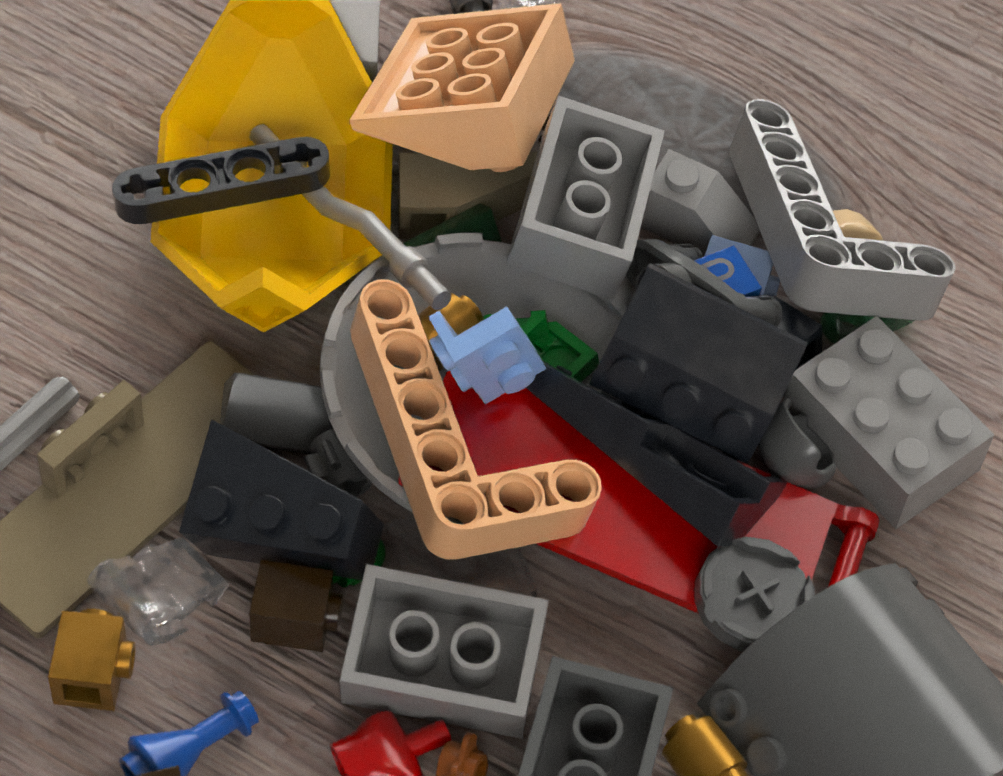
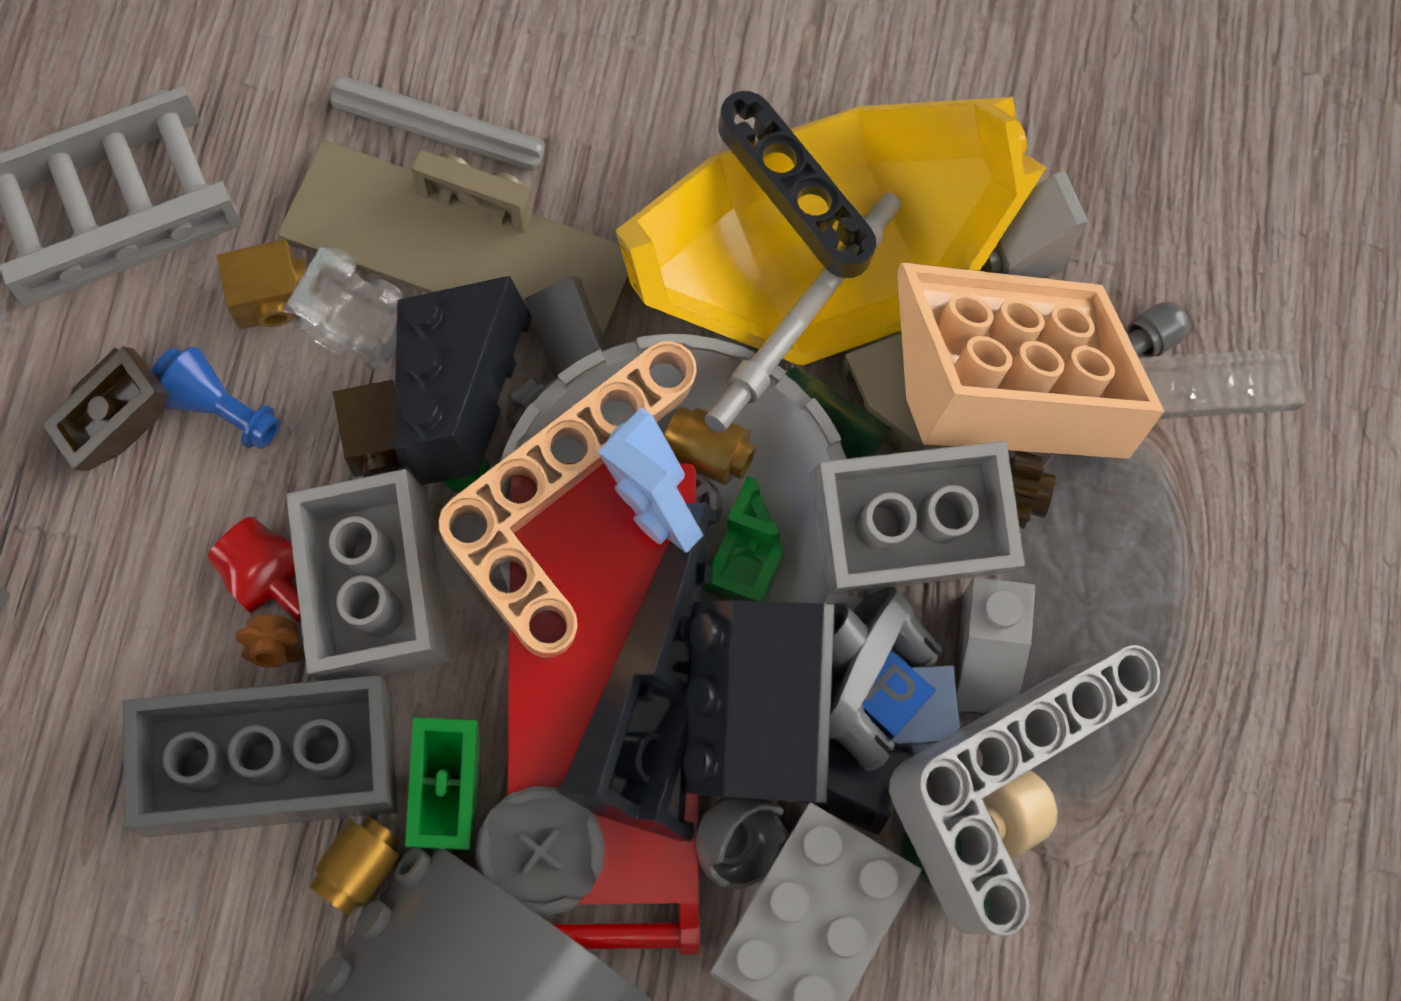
camera: 70 degrees right, 15 degrees up
none -> green slope [405,717,481,850]

